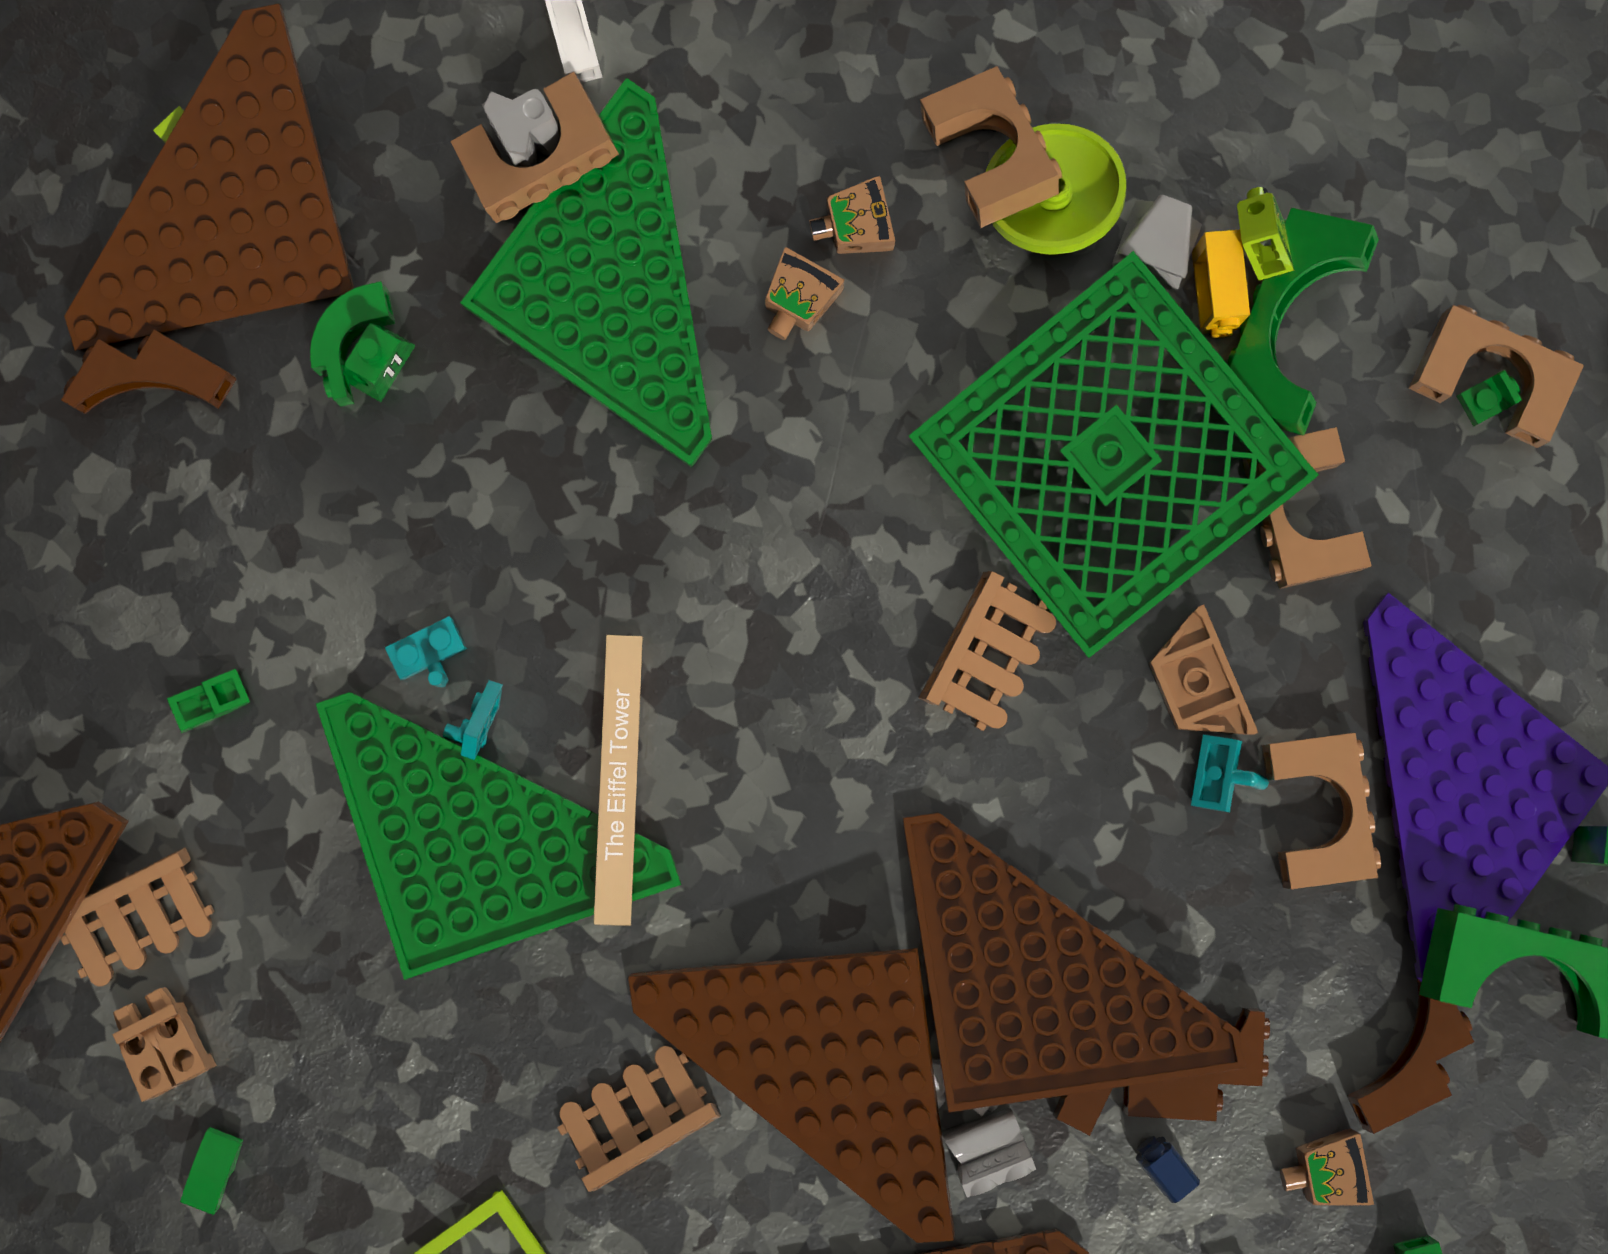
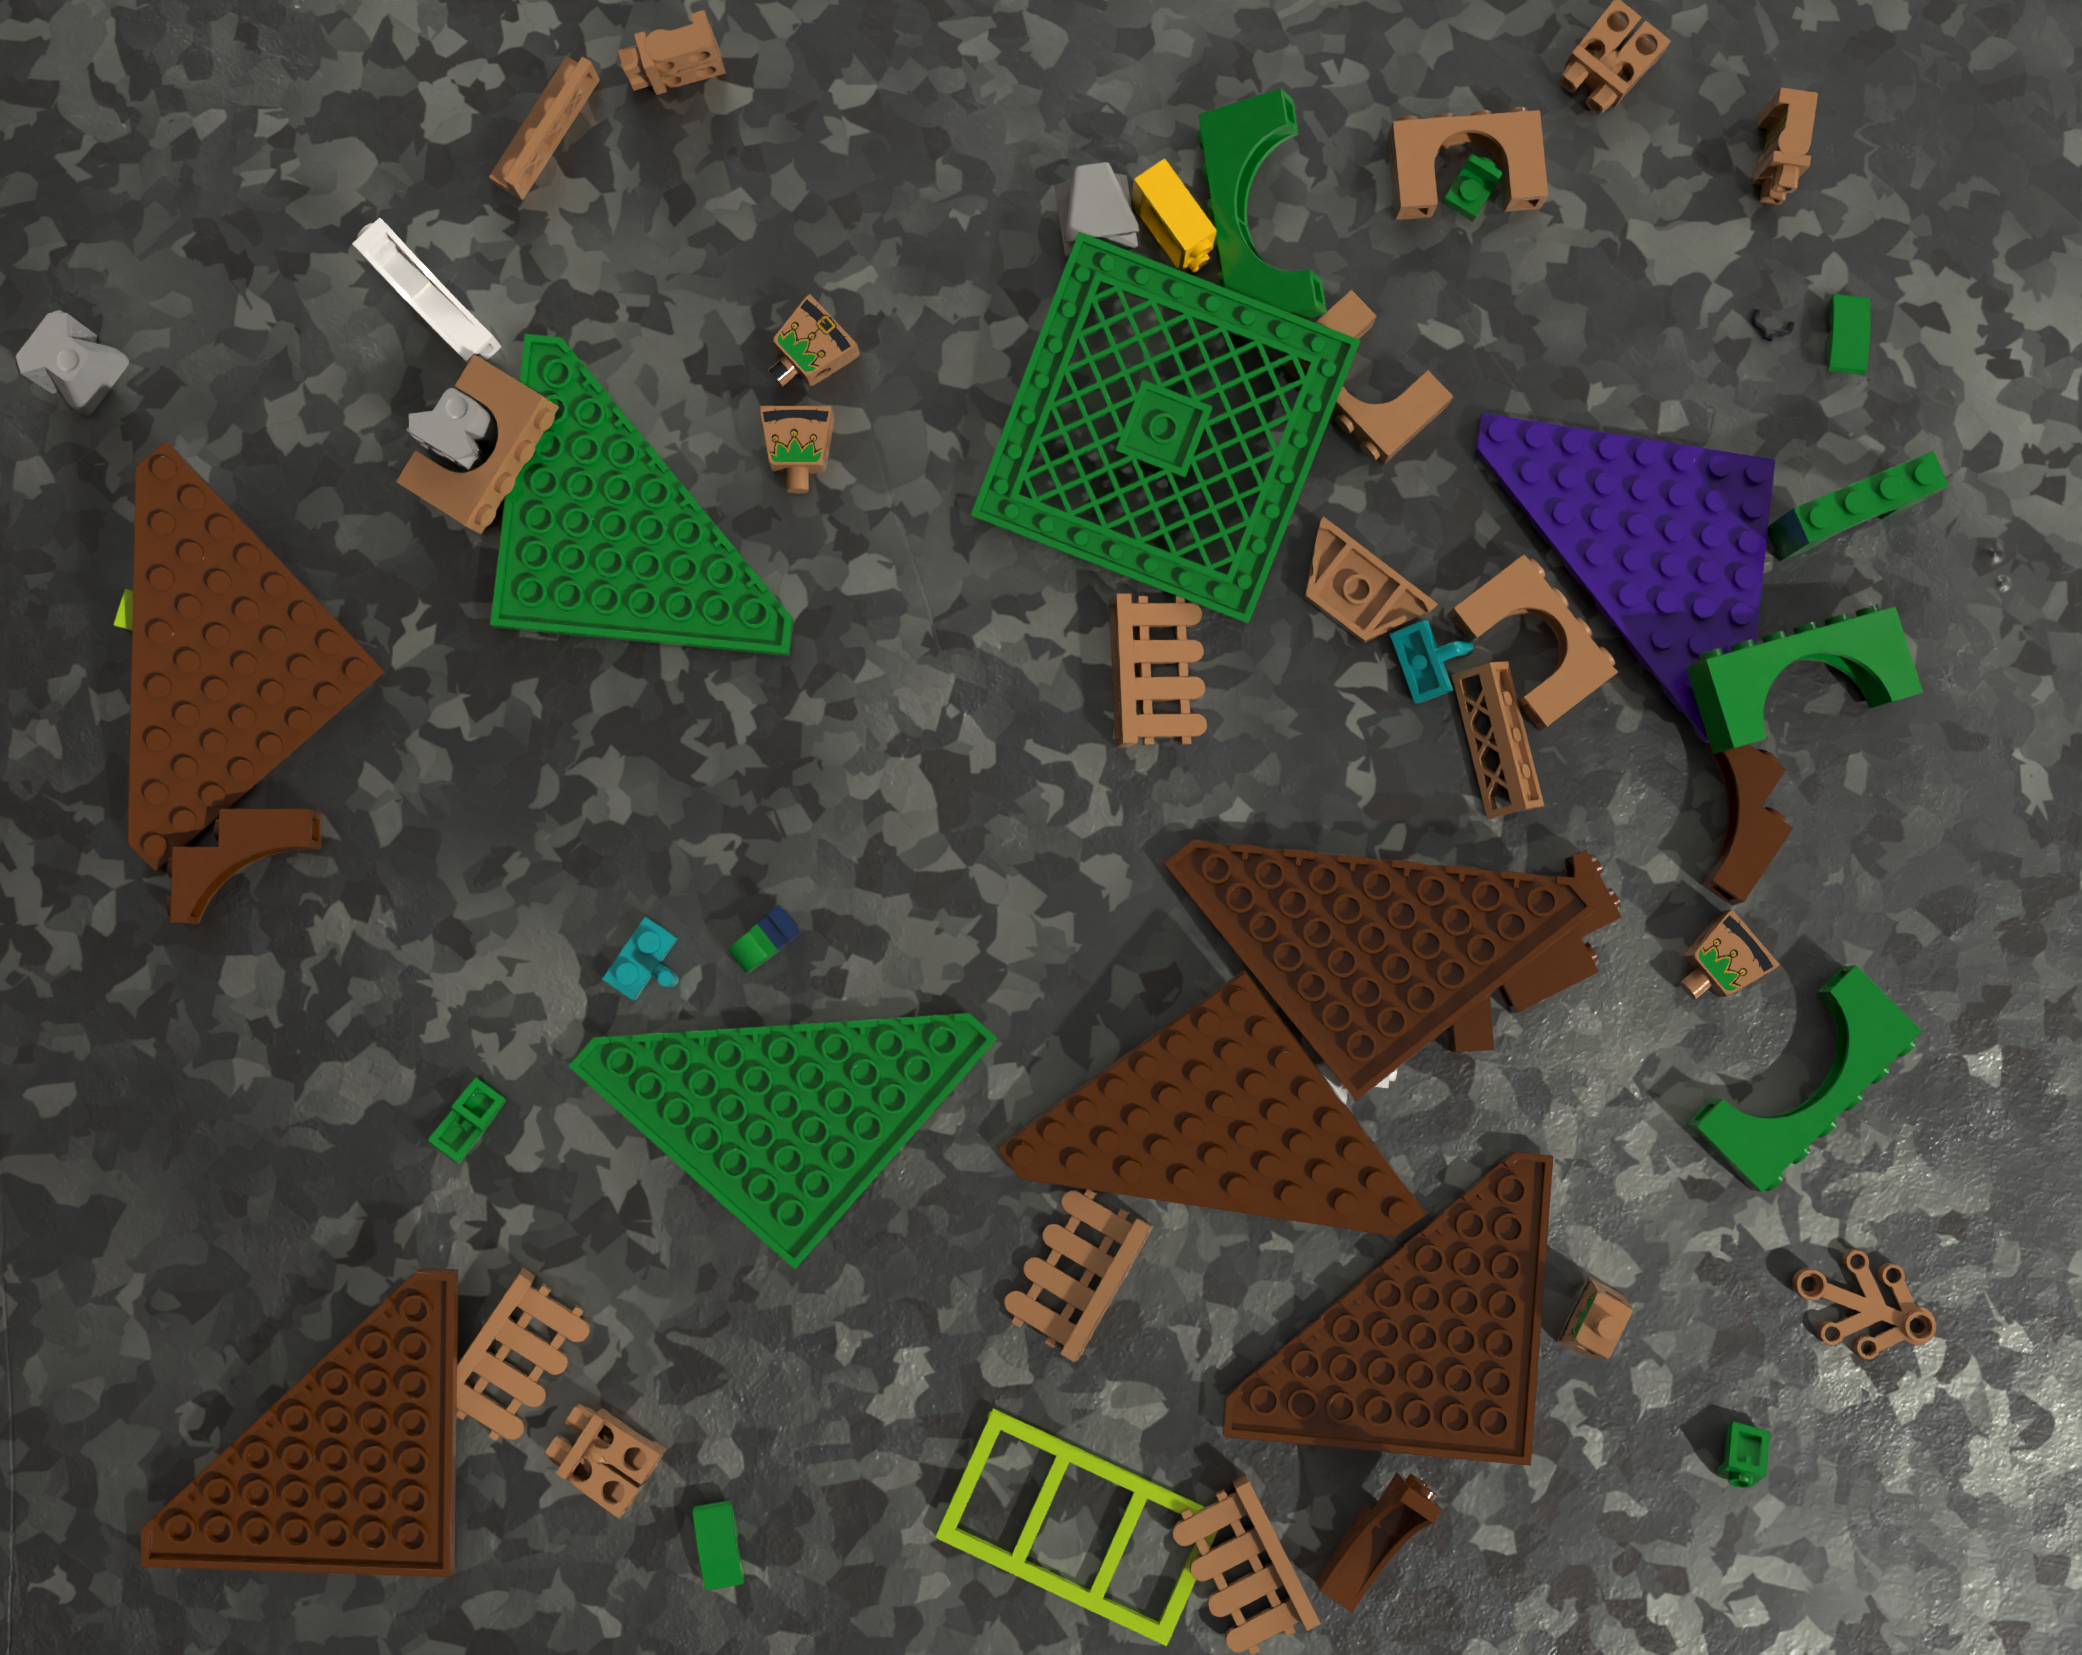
camera: 30 degrees left, 0 degrees up
green arch [310,281,395,407] -> none
green torso [344,323,415,402] -> none
teal plate [443,680,503,760] -> none
tan tile [594,635,643,926] -> none
medium nougat arch [920,66,1062,228] -> none
light grey piece [942,1108,1036,1197] -> none
lime dish [986,124,1126,255] -> none
dark blue brick [1136,1136,1200,1203] -> none
lime torso [1237,187,1294,280] -> none
none -> leg [728,905,804,974]
none -> medium nougat fence [1452,661,1544,819]

